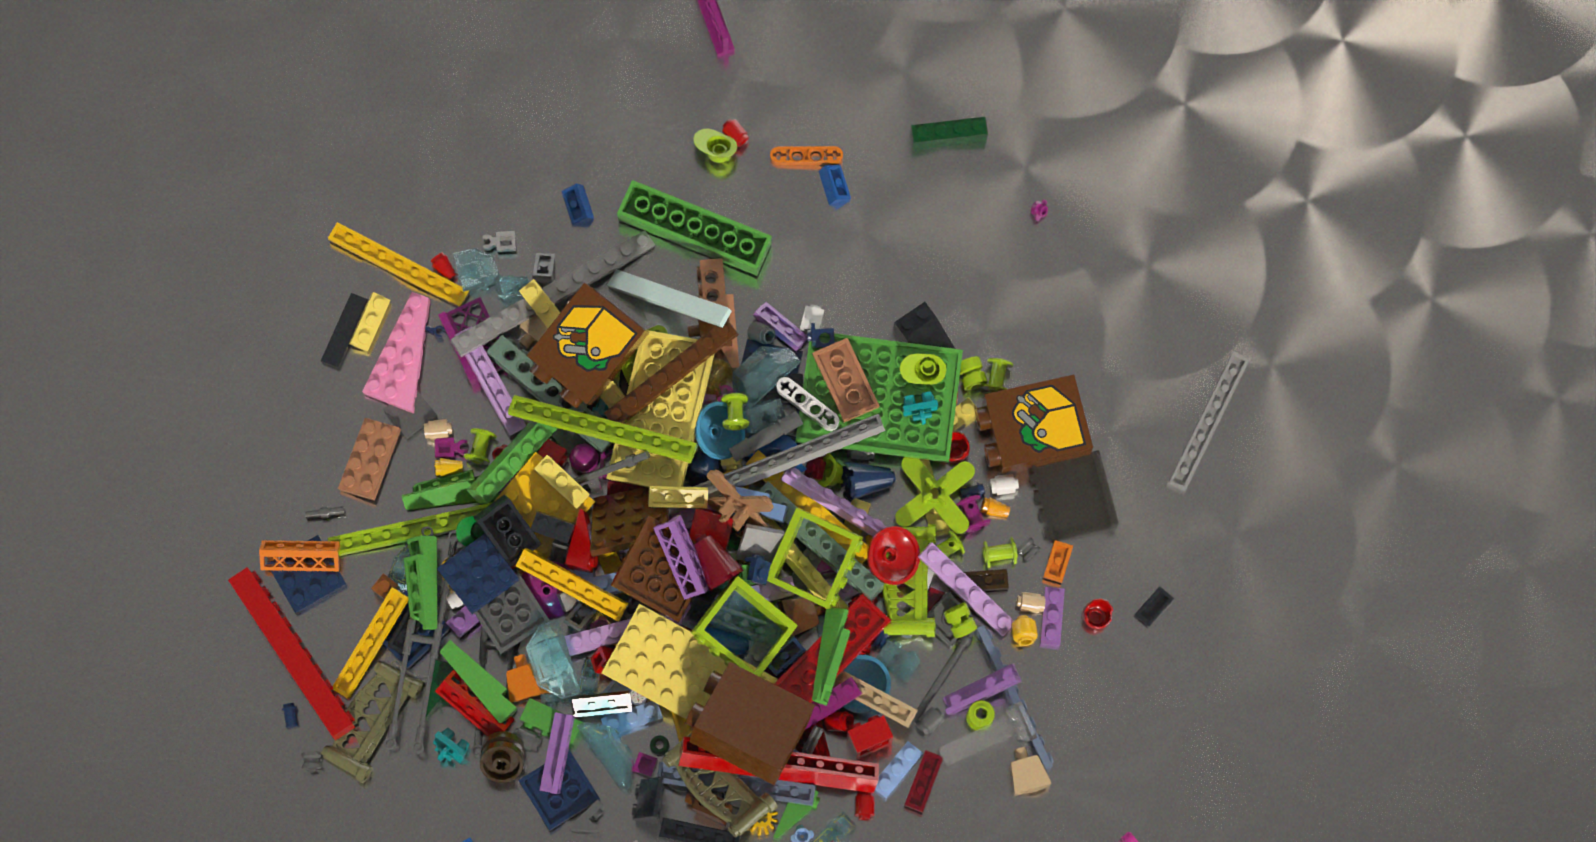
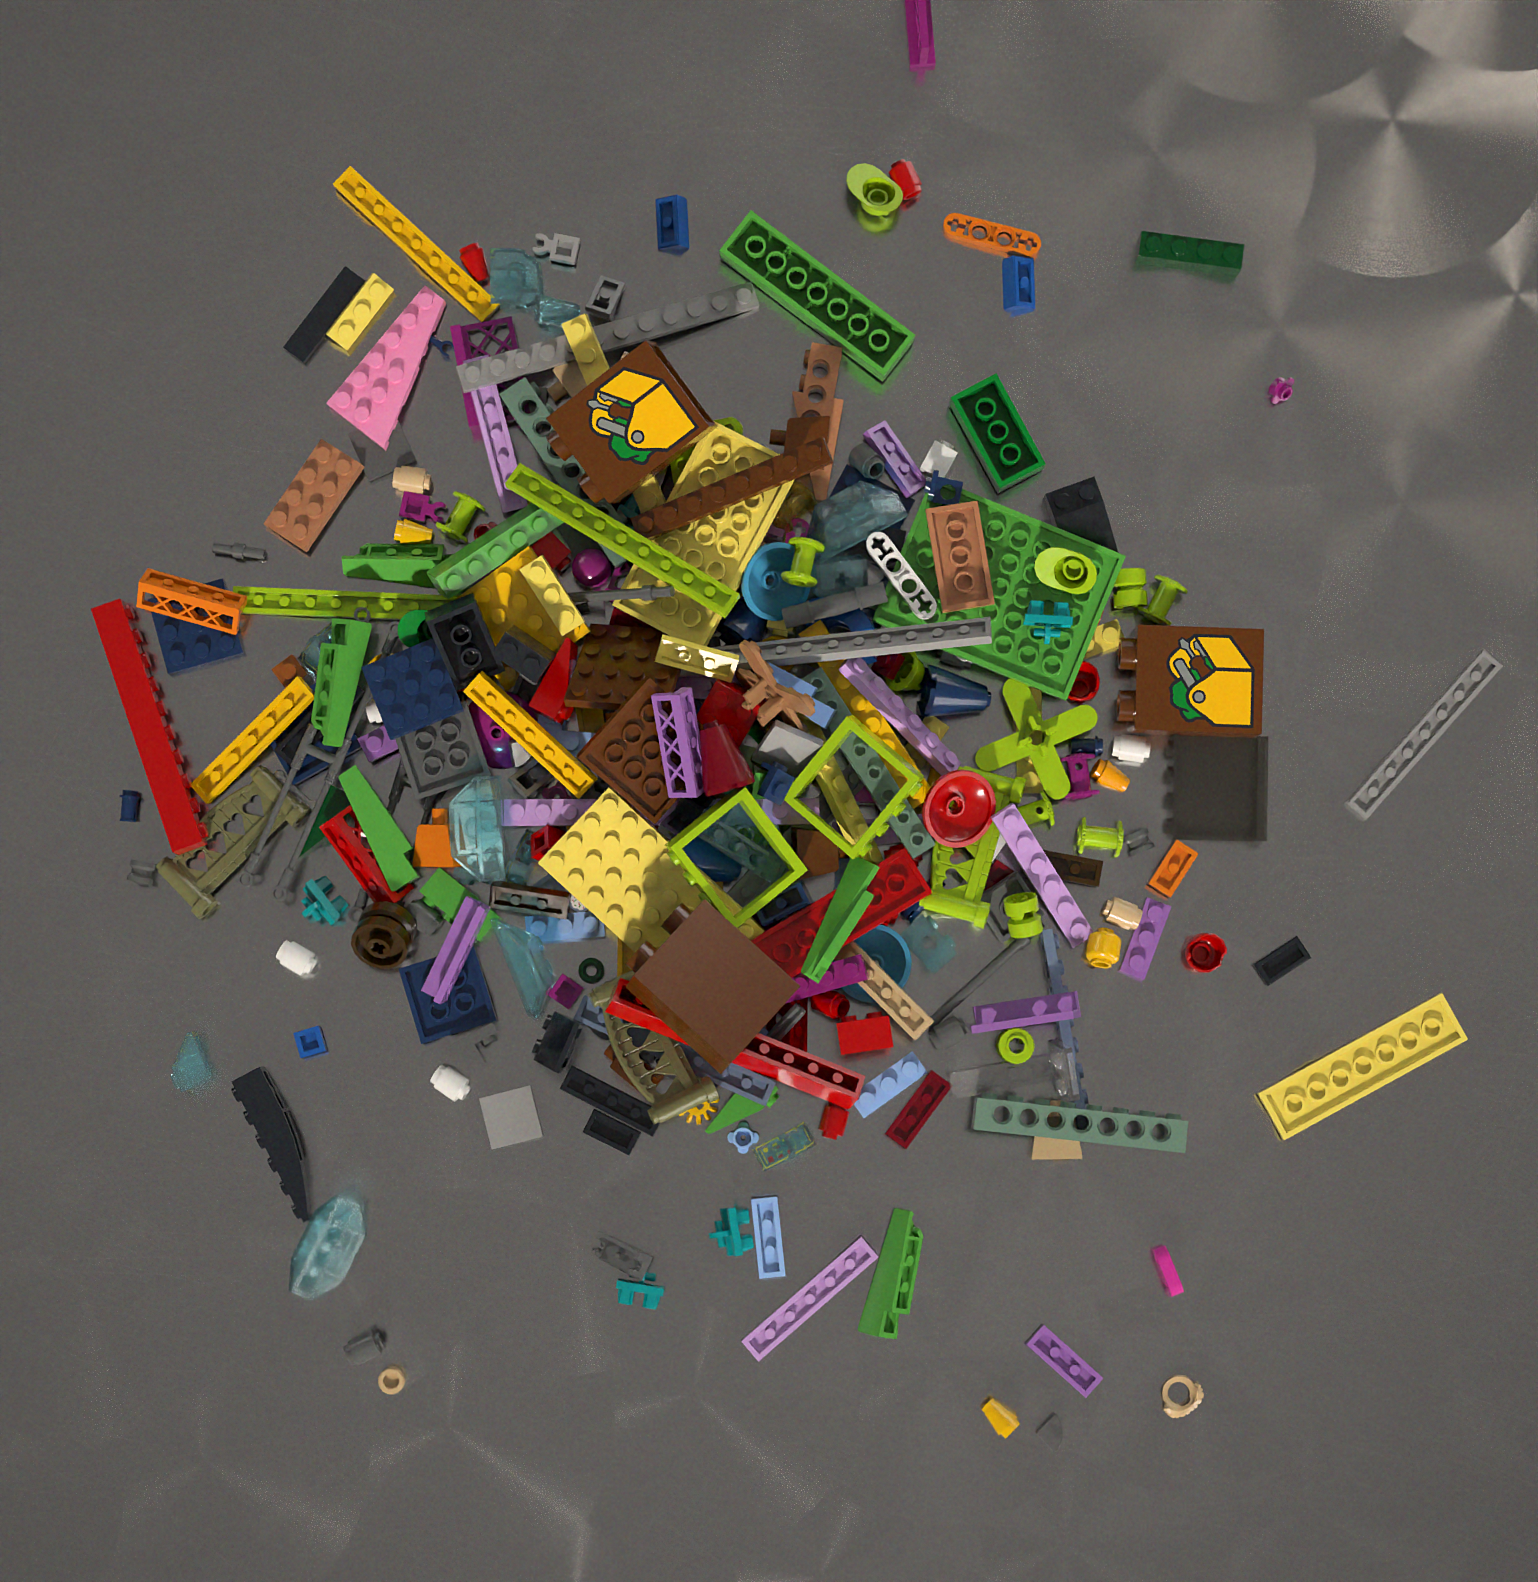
camera: 20 degrees right, 10 degrees up
light aqua tile [607,269,732,328] -> none
none -> white brick [276,940,317,976]
none -> green brick [949,373,1046,493]
none -> sand green brick [971,1092,1189,1153]
none -> light yellow plate [1257,993,1468,1140]

